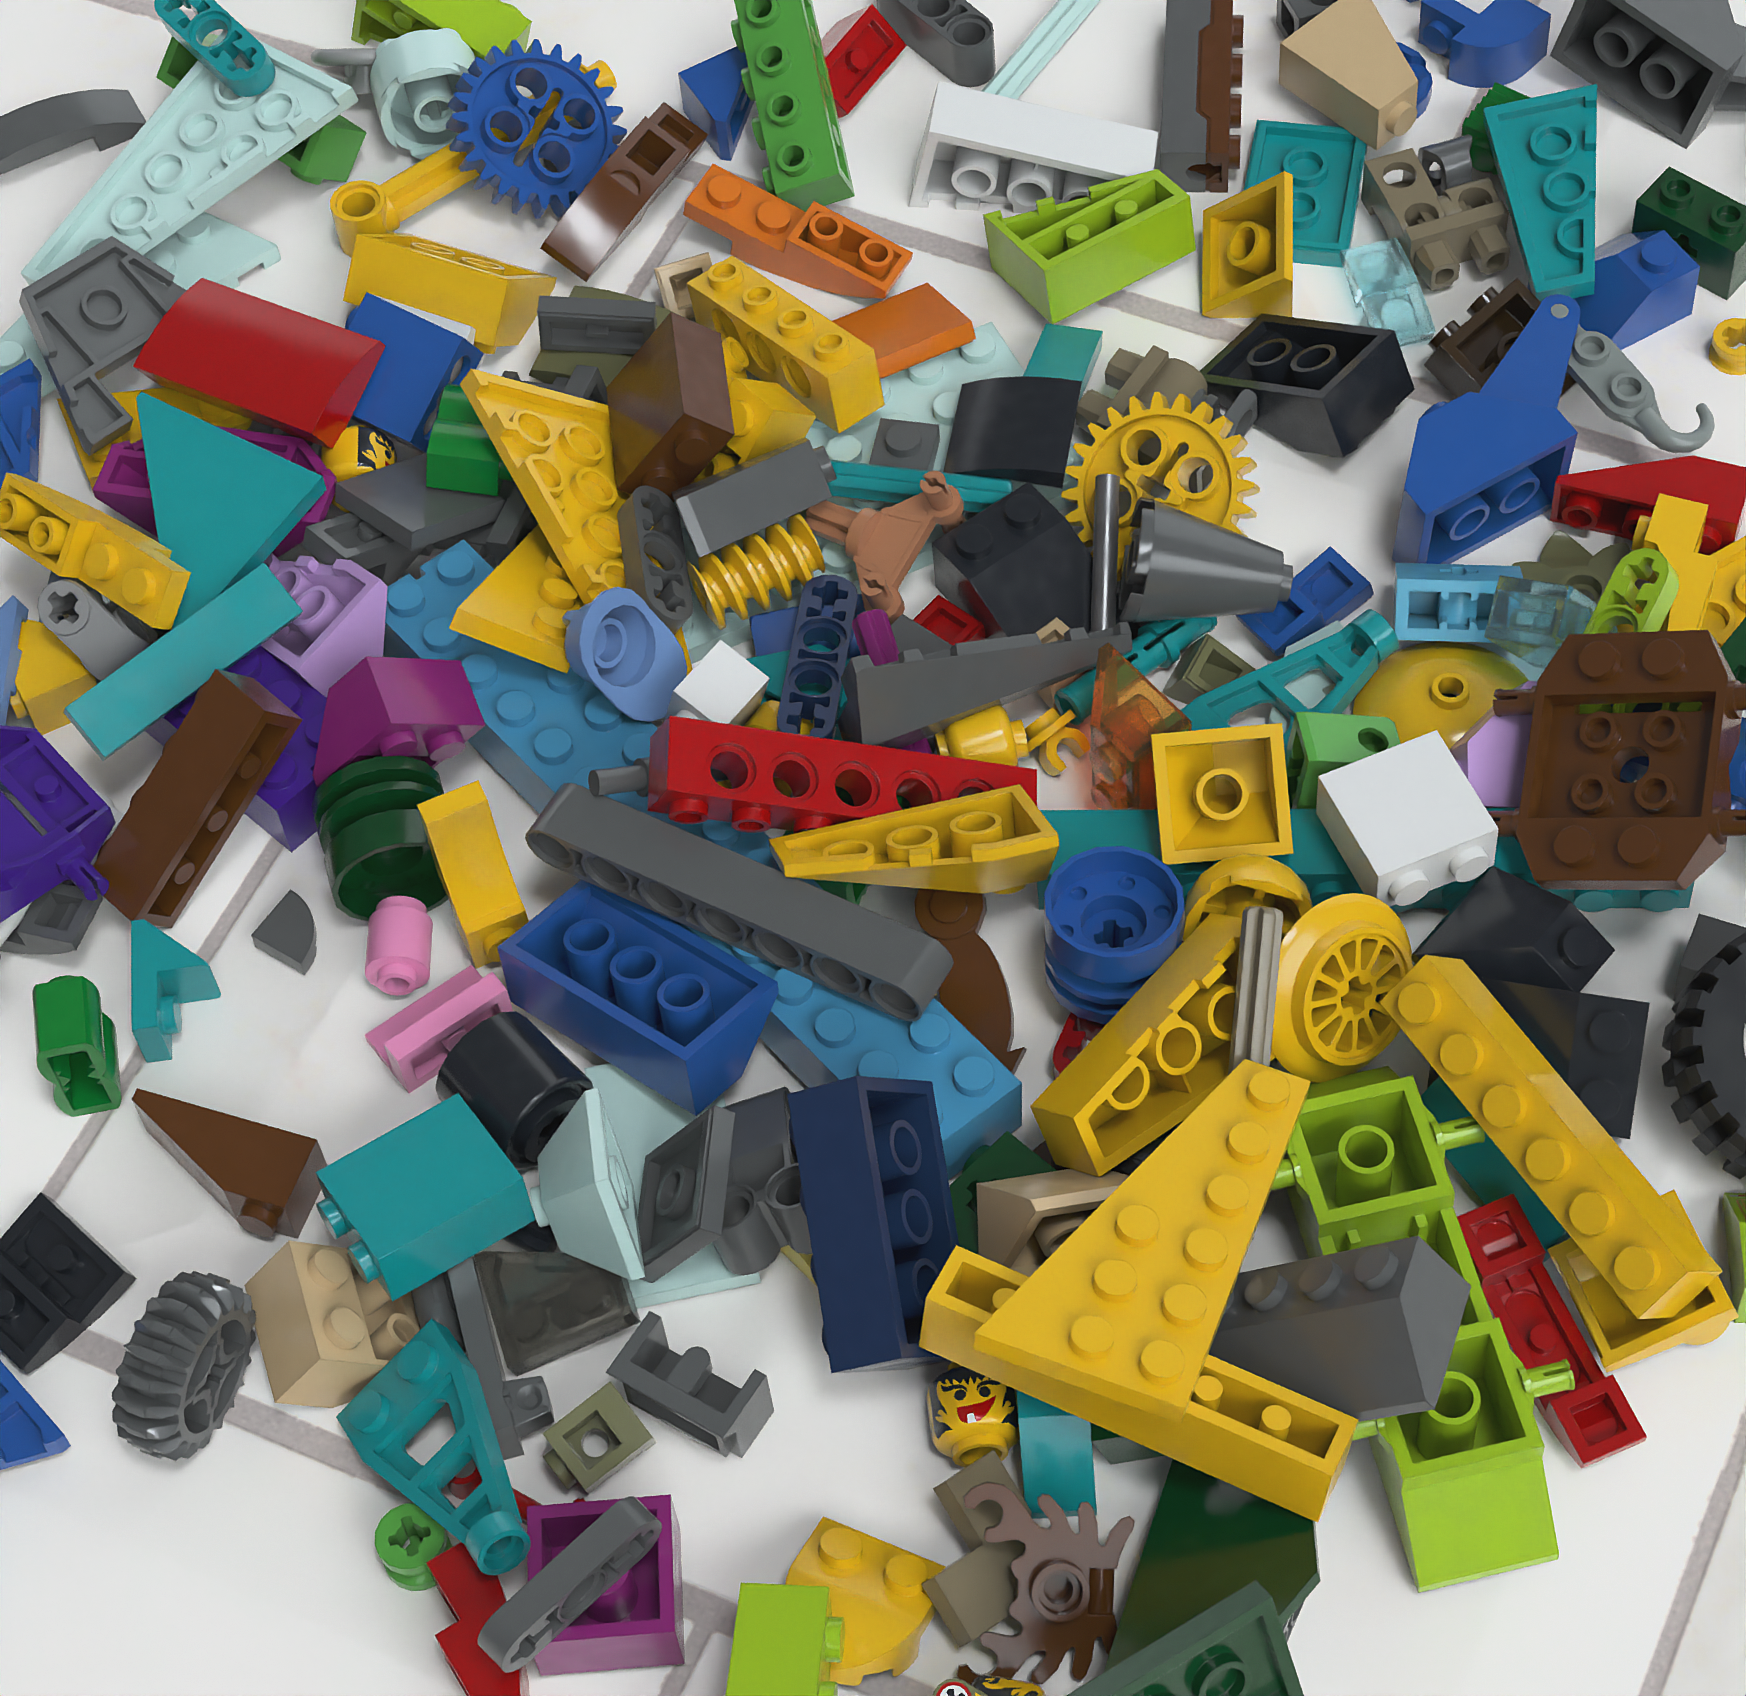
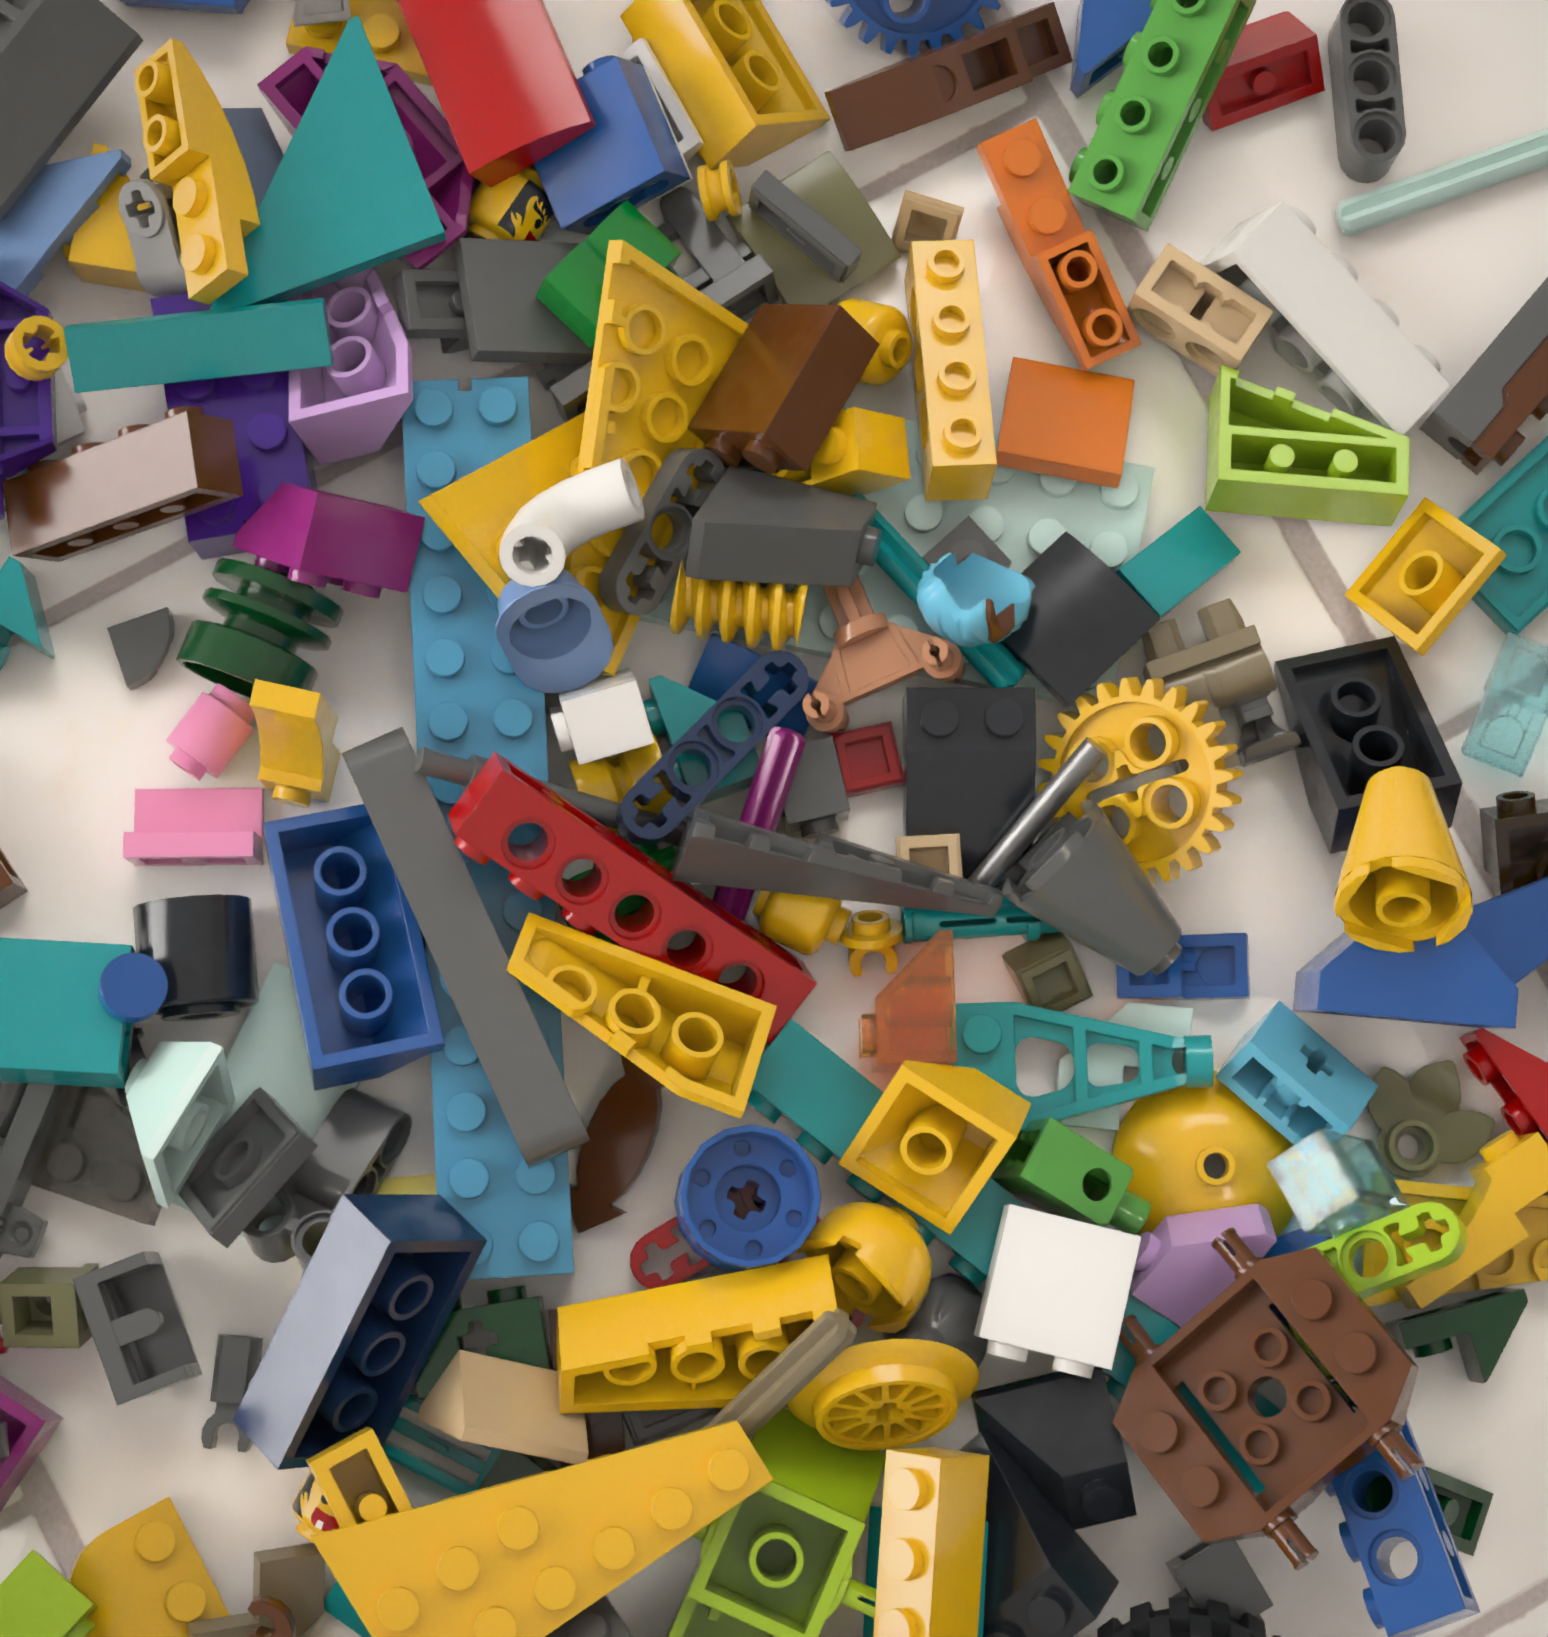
camera: 25 degrees right, 25 degrees up
none -> yellow bush [4,315,68,381]
none -> blue tile [98,953,168,1023]
none -> dark grey bar [201,1334,263,1452]
none -> white cylinder [499,458,645,587]
none -> yellow bush [697,160,742,221]
none -> medium azure hair [916,551,1036,647]
none -> tan brick [1127,243,1274,377]
none -> yellow cone [1334,766,1473,953]

